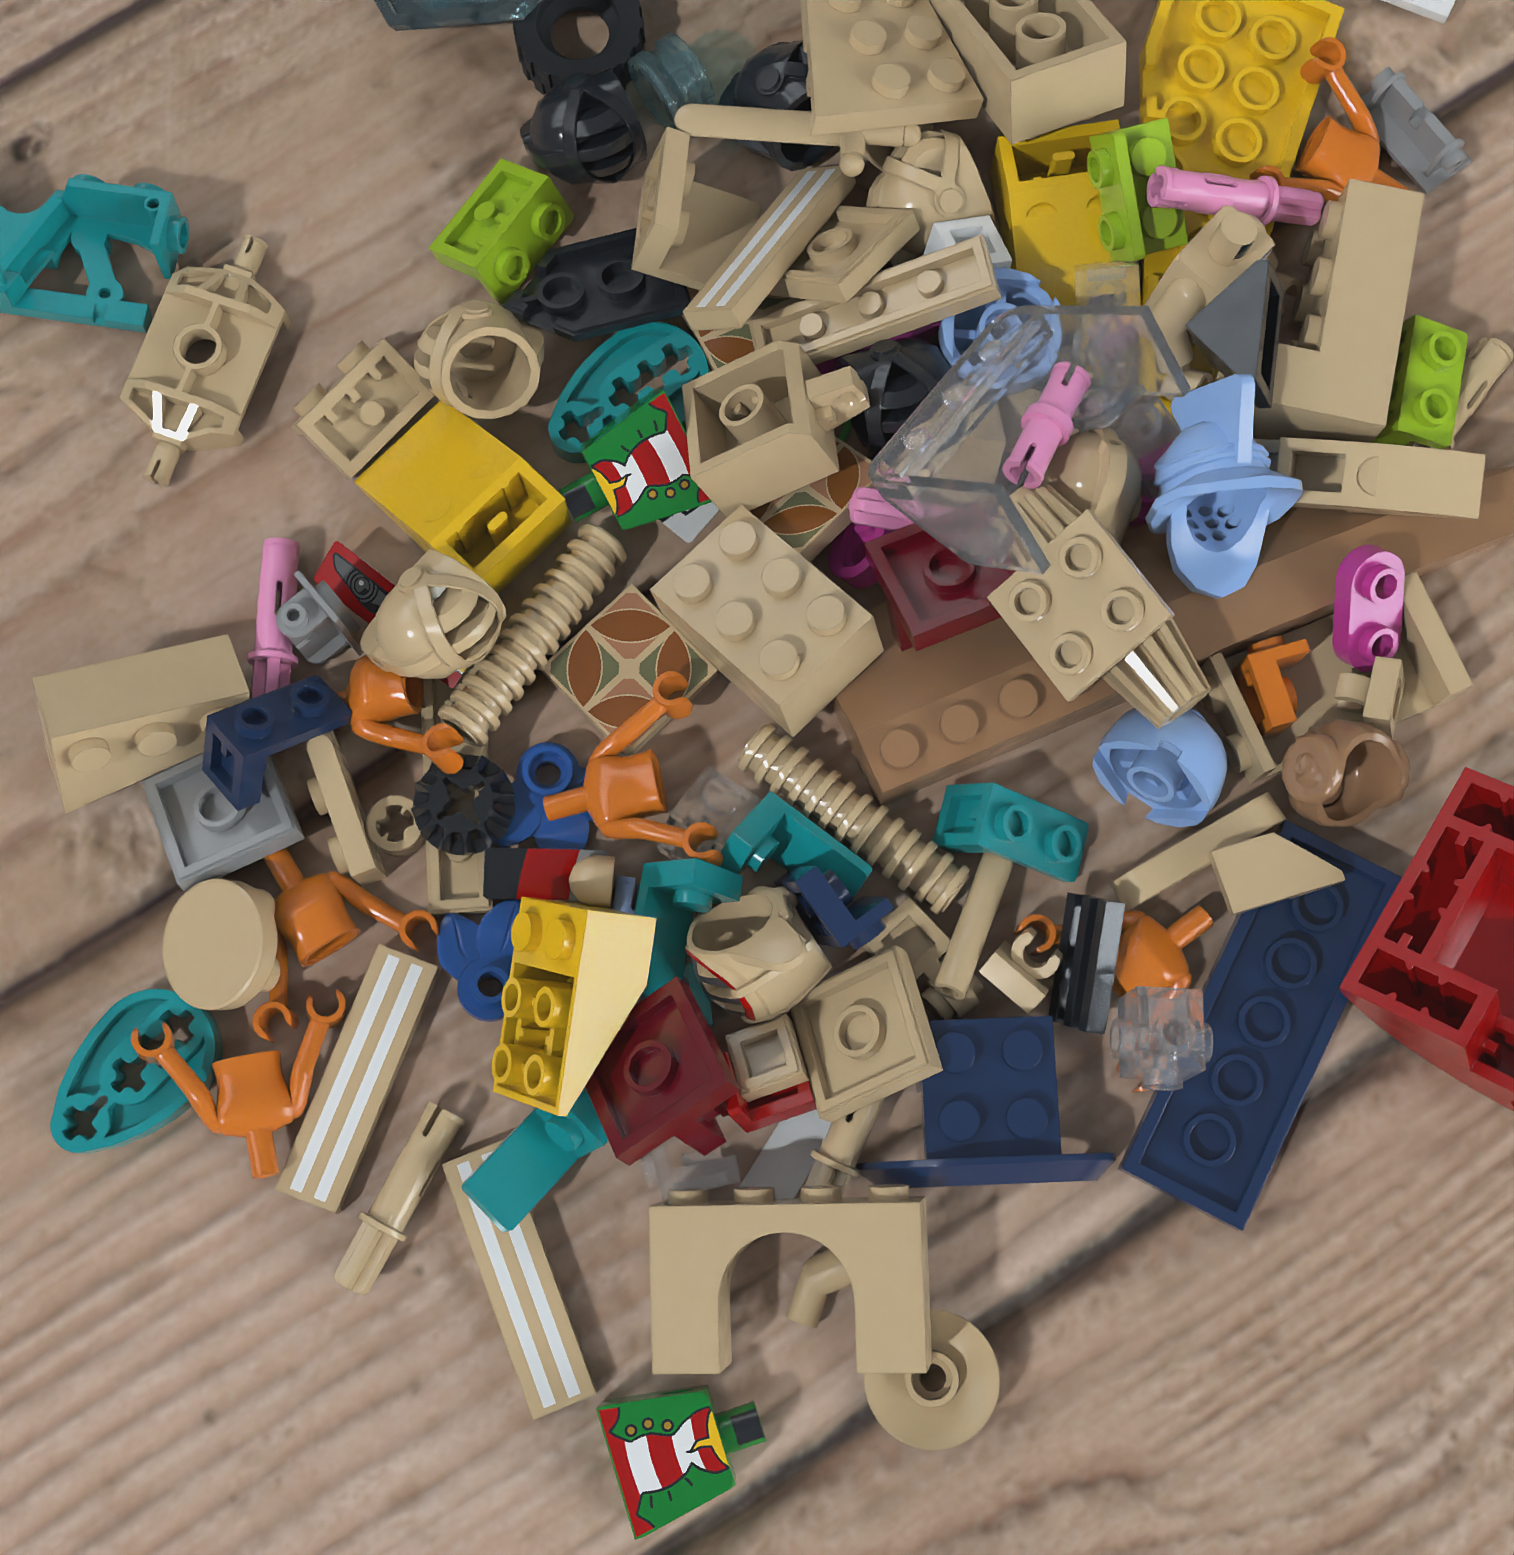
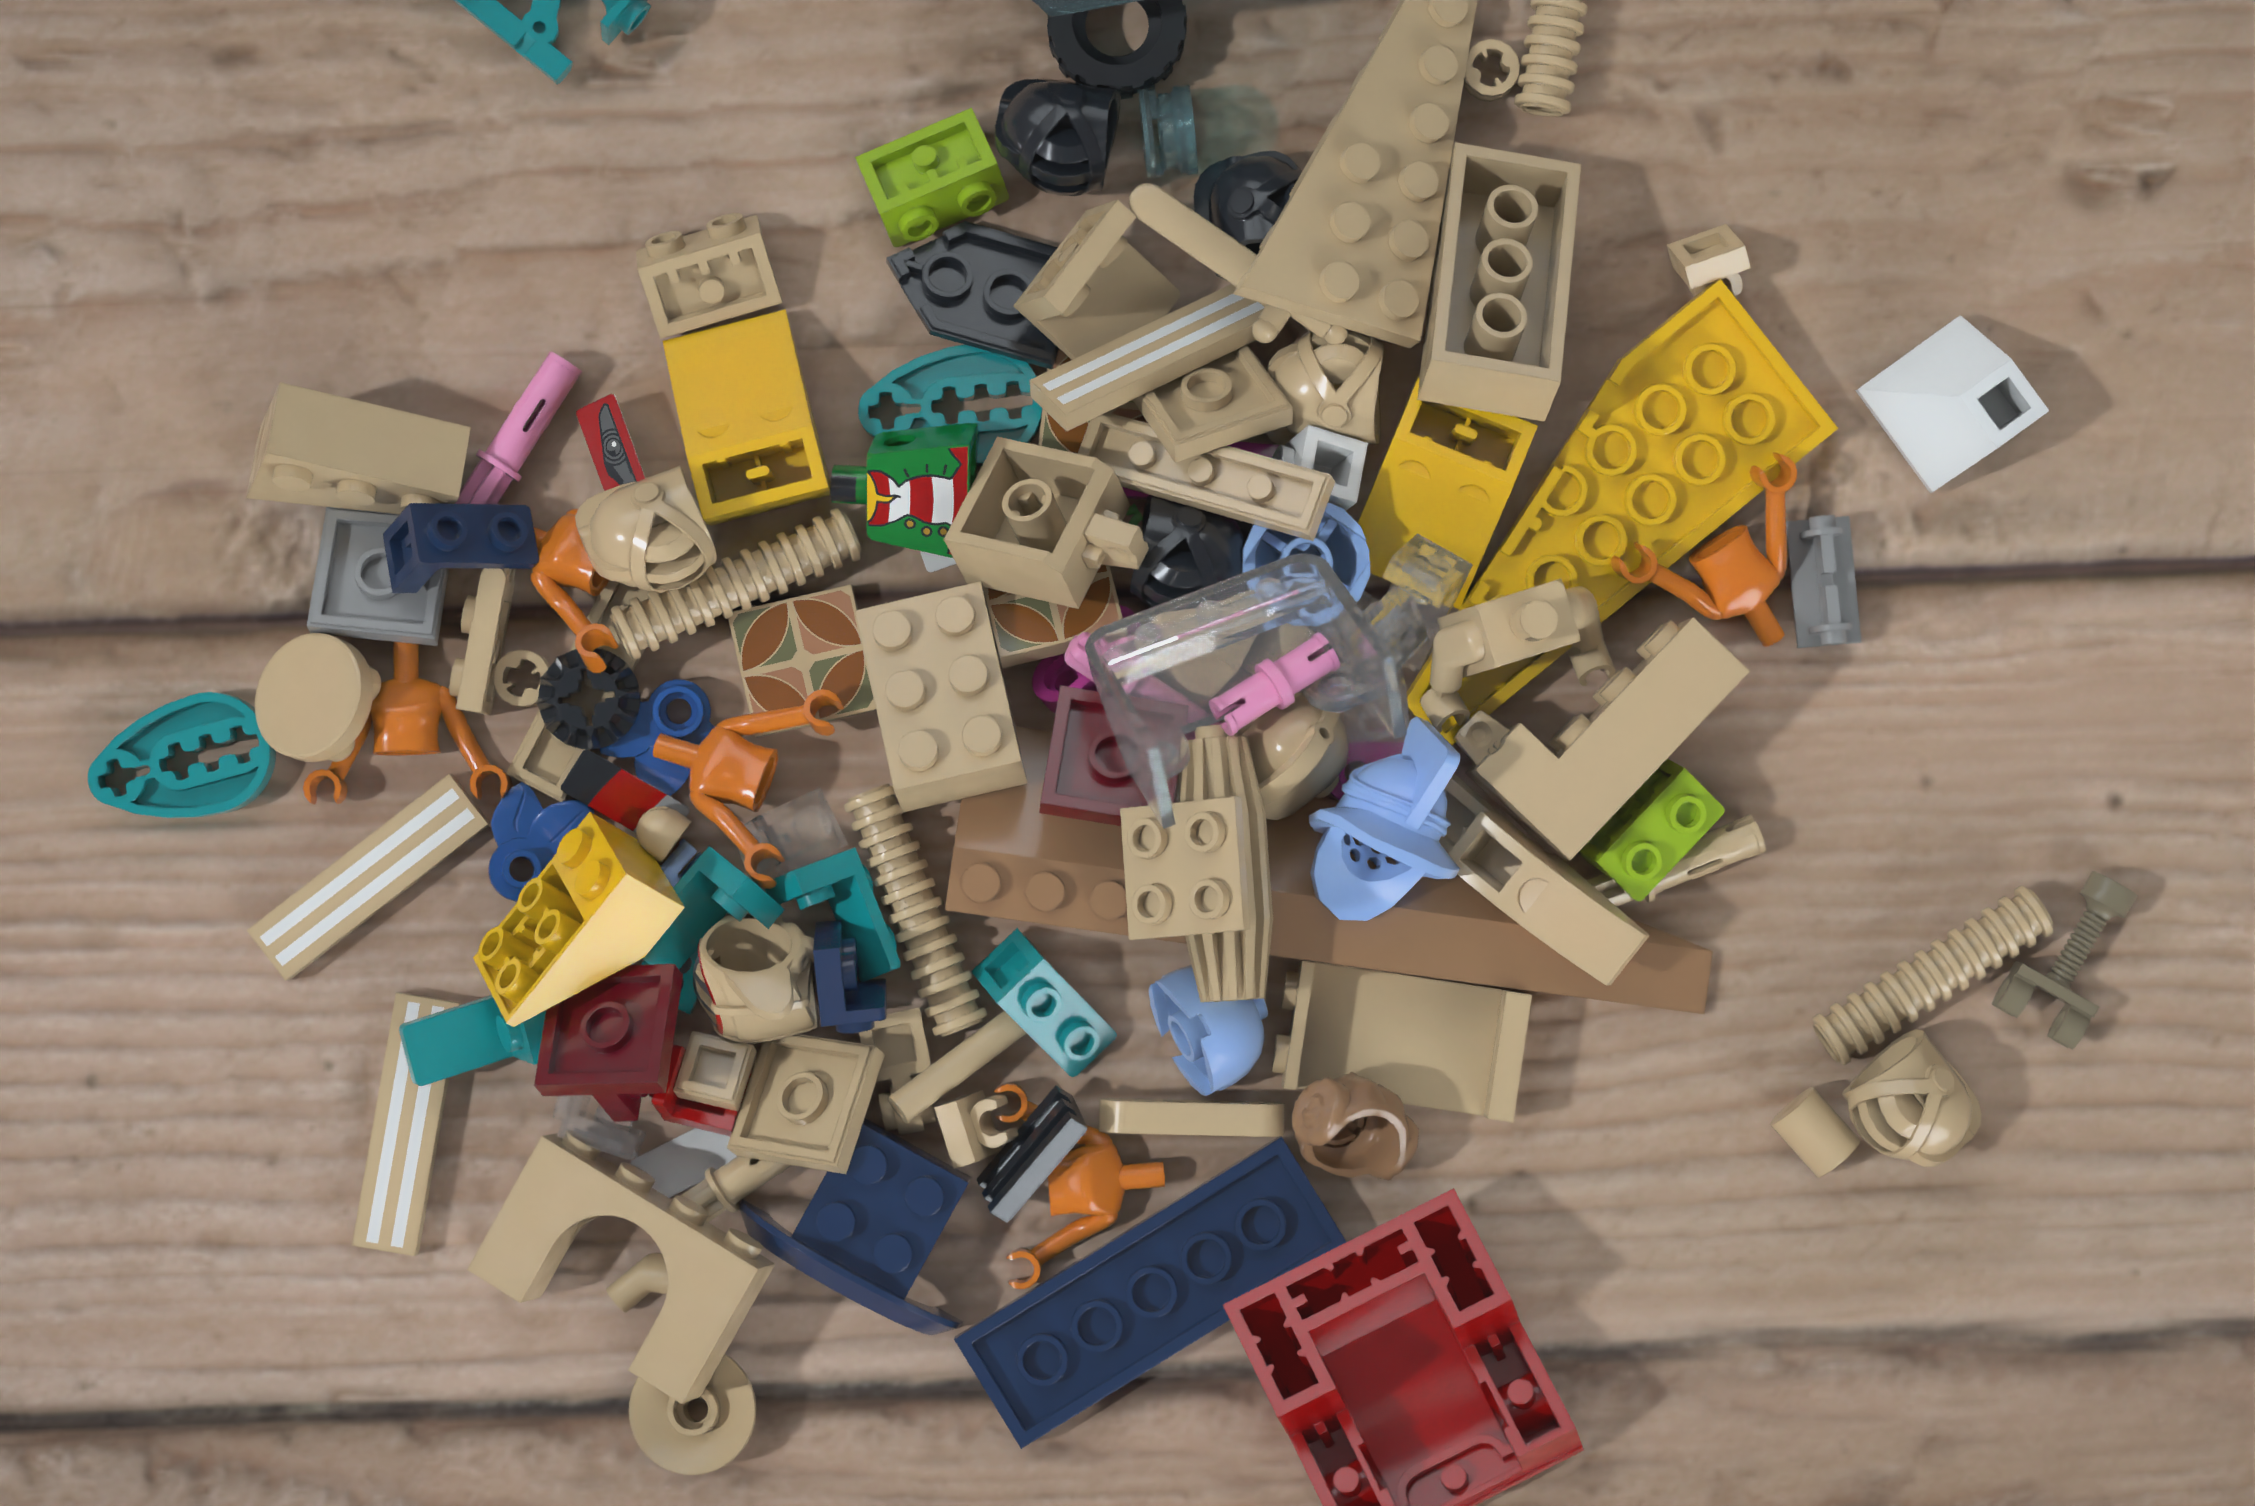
camera: 30 degrees right, 10 degrees up
tan plate [119,235,292,487] -> none
orange piece [131,989,346,1179] -> none
light grey hinge [276,570,364,664] -> none
tan axle [334,1101,465,1295] -> none
tan helmet [414,299,544,419] -> none
torso [596,1385,766,1540] -> none
lime bracket [1087,118,1189,262] -> none
clear brick [1110,986,1213,1091] -> none
bright pink axle [1146,165,1324,226] -> none
slope [1185,260,1284,409] -> none
tan slope [1208,832,1345,917] -> none
orange bracket [1231,636,1310,740] -> none
dark pink plate [1332,544,1405,672] -> none
tan tile [1335,656,1405,739] -> none

